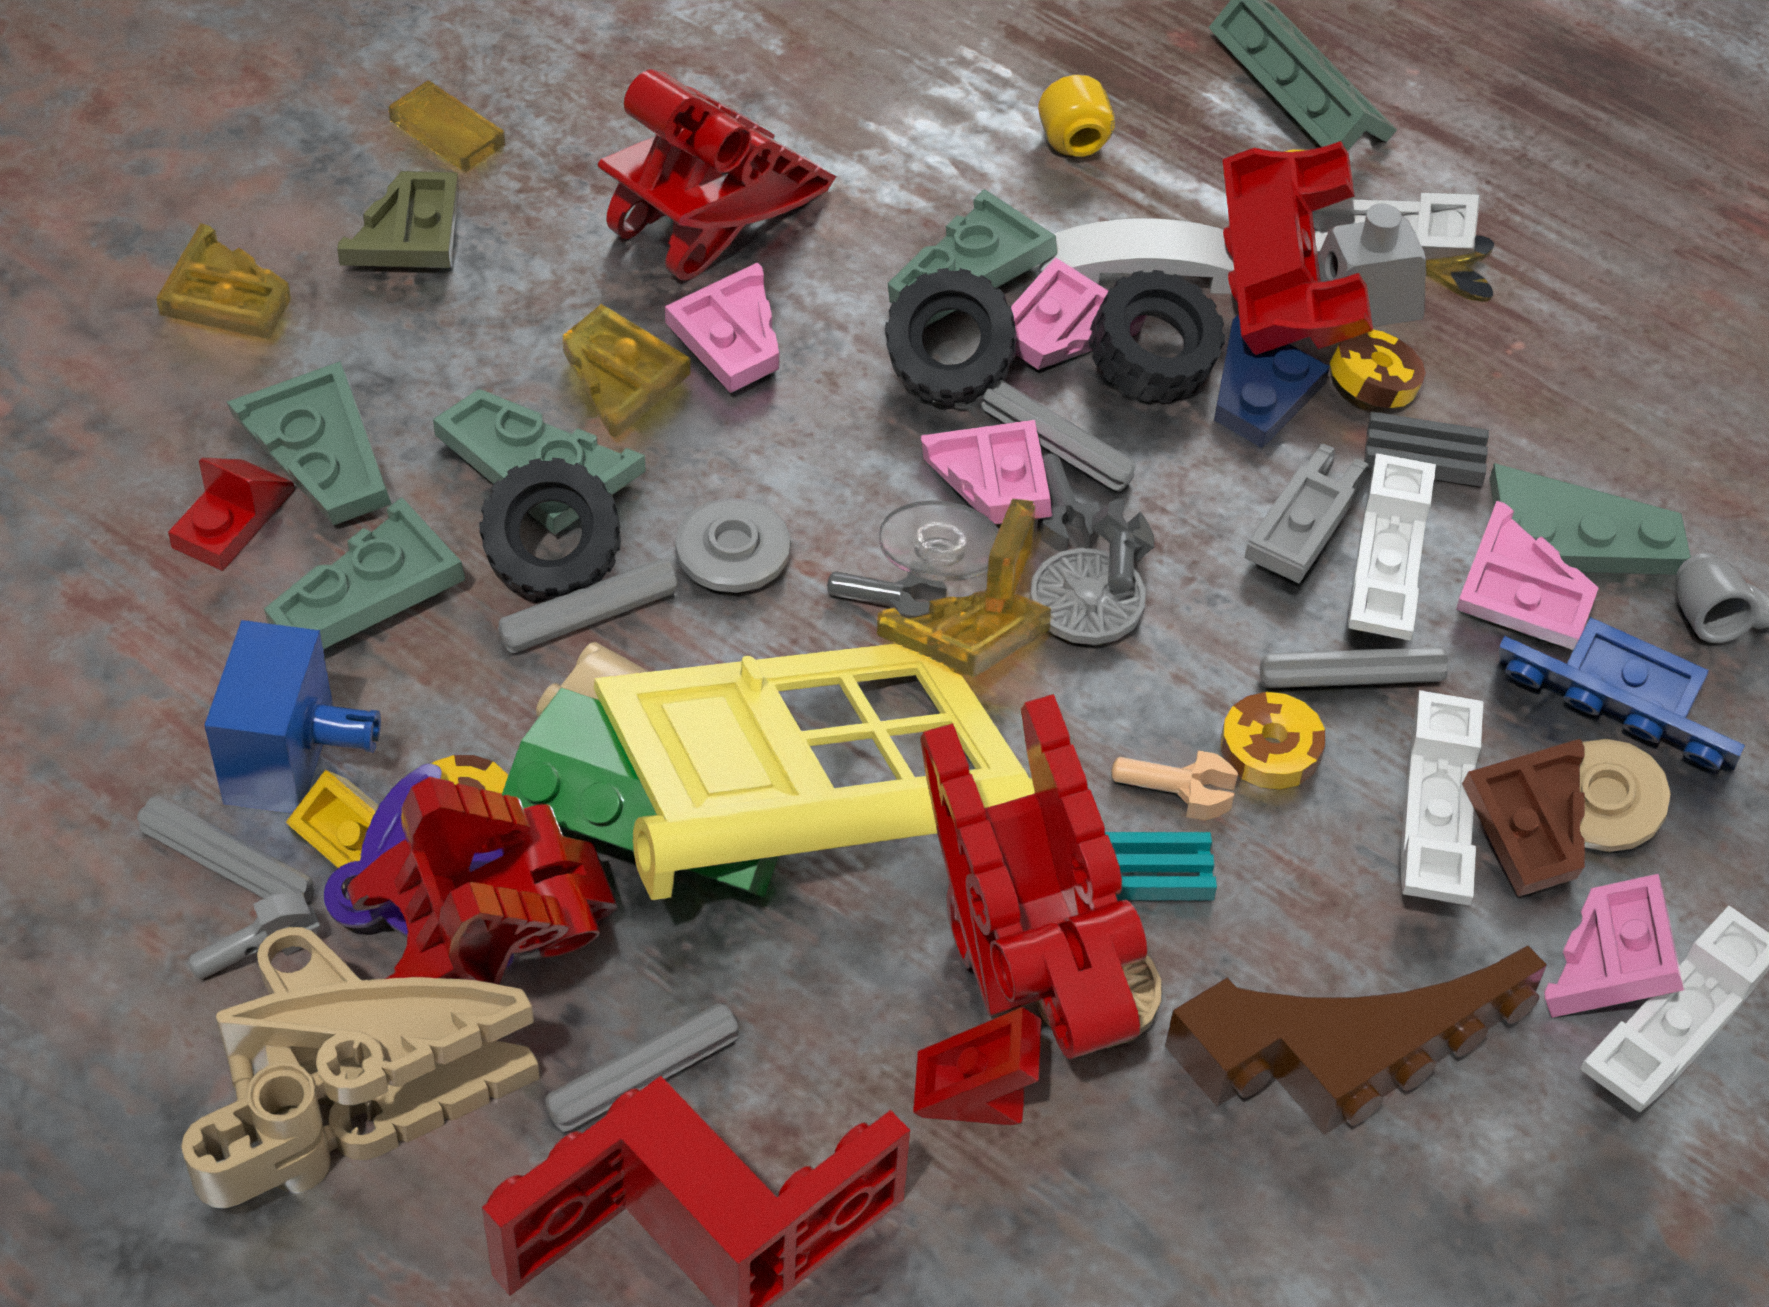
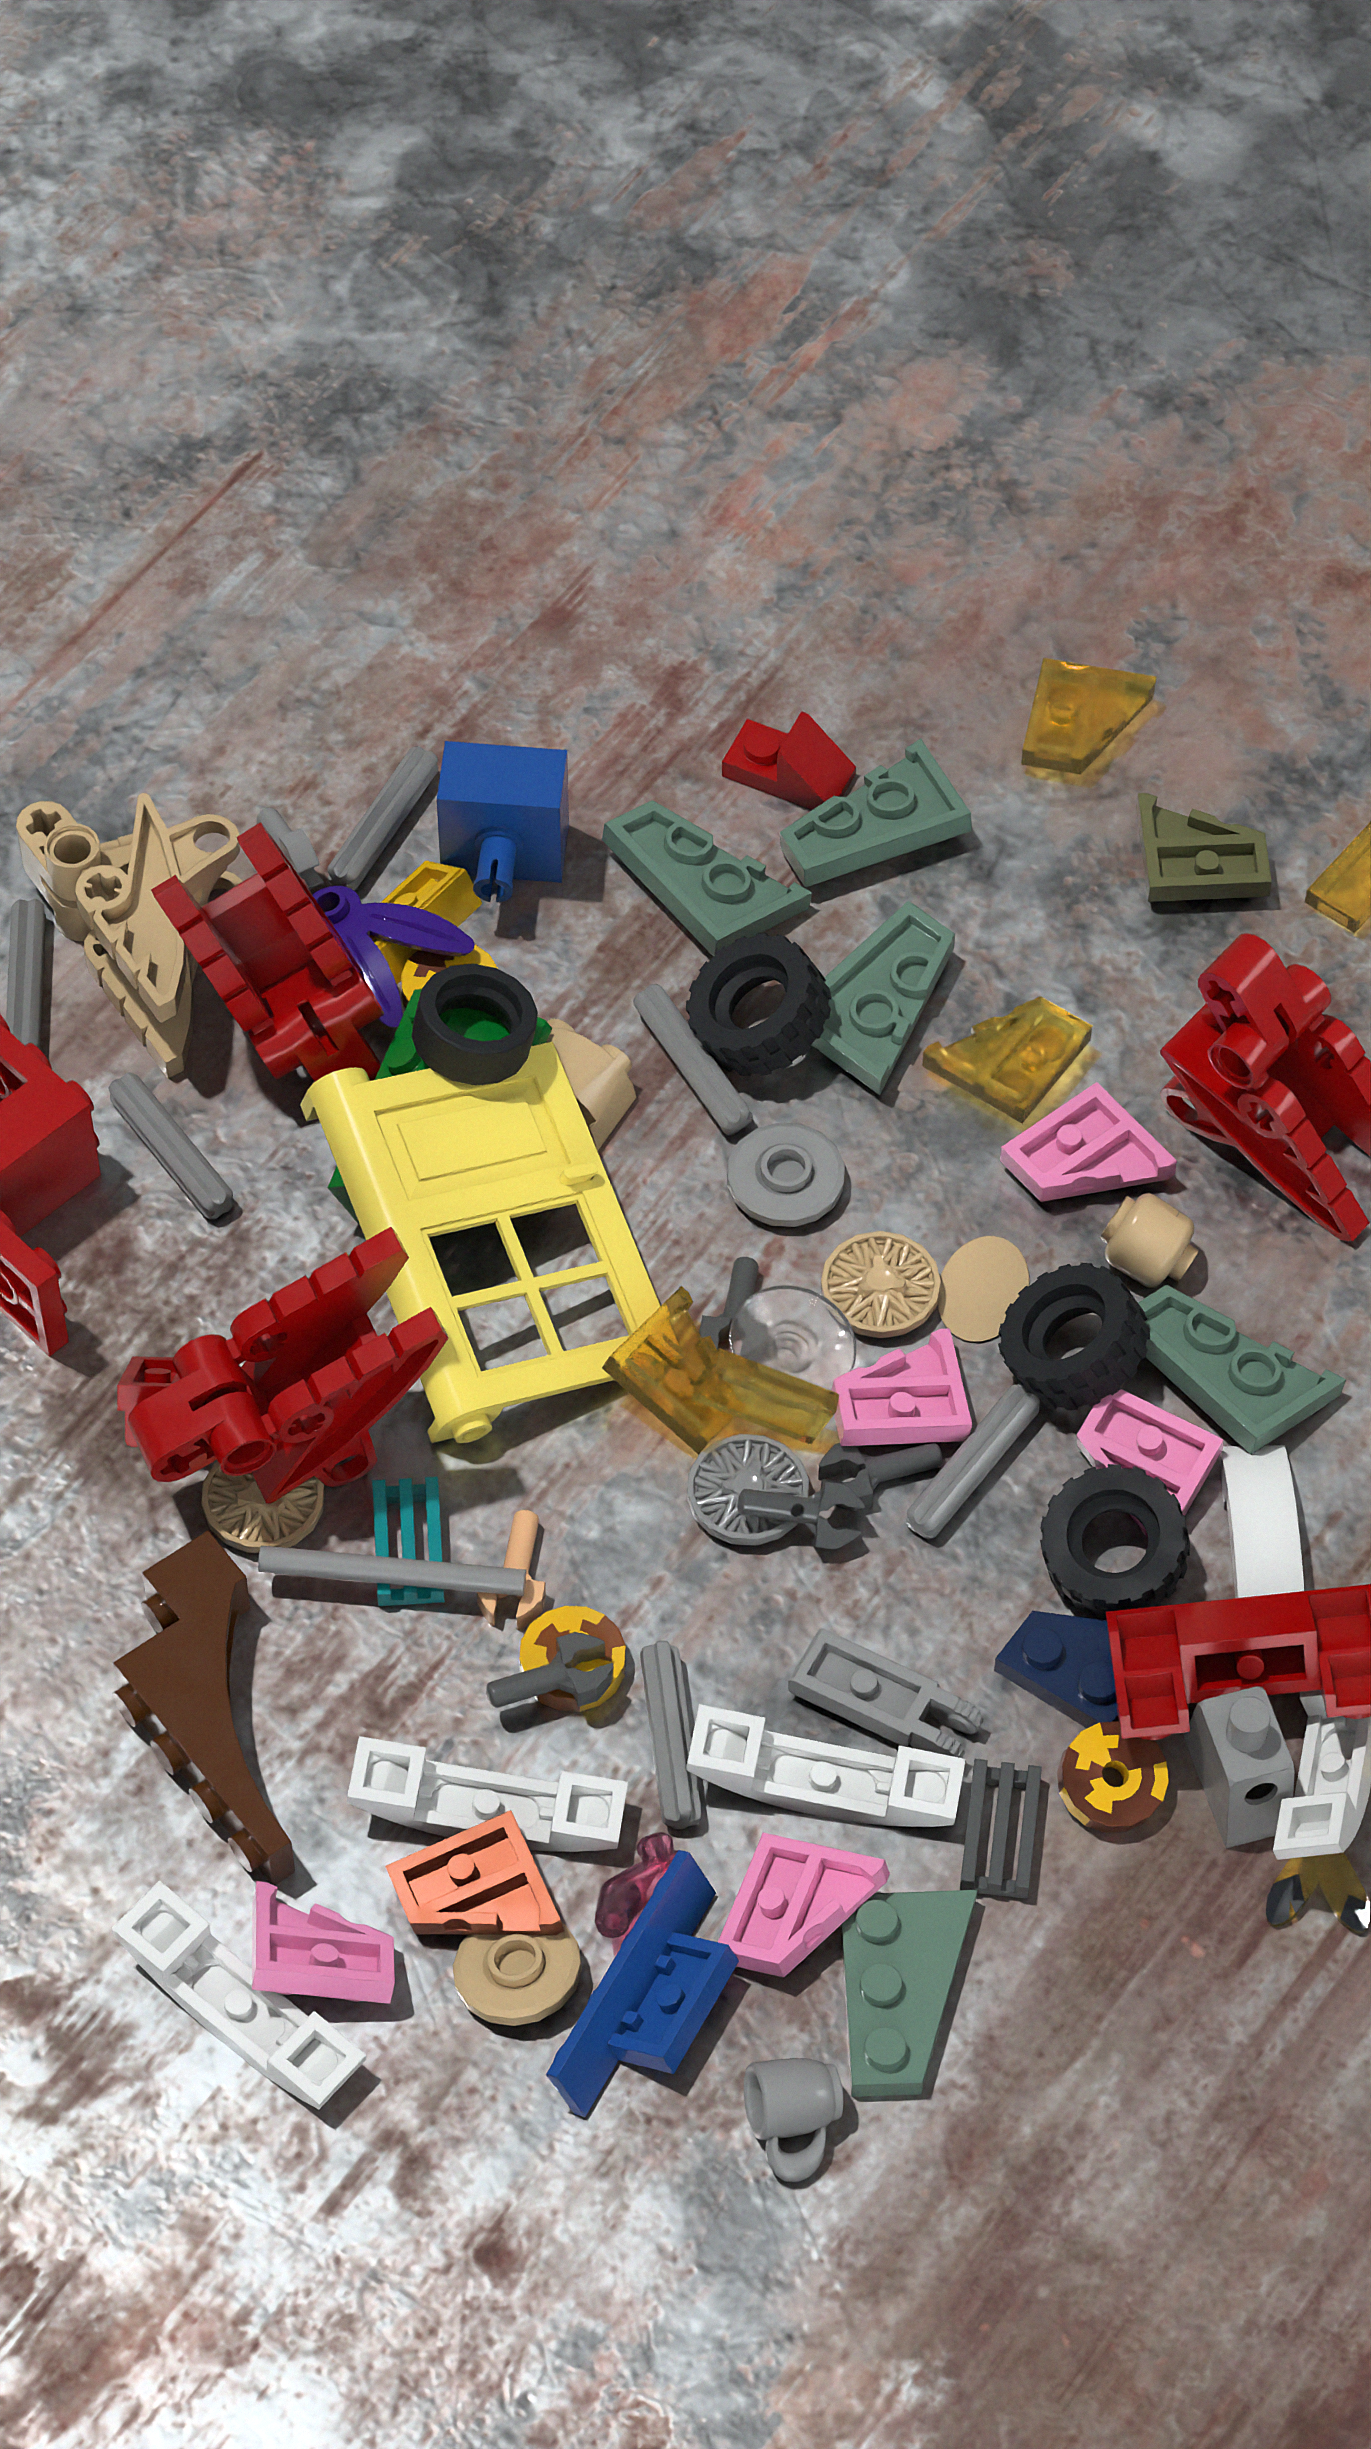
camera: 90 degrees right, 5 degrees up
none -> light grey axle [6,899,46,1049]
none -> light grey bar [258,1545,526,1596]
none -> black tyre [411,964,538,1085]
none -> dark grey bar [486,1632,614,1708]
none -> clear pink arm [595,1832,678,1938]
none -> tan wheel [820,1231,941,1338]
none -> tan sticker [937,1236,1029,1342]
none -> tan head [1099,1193,1199,1288]

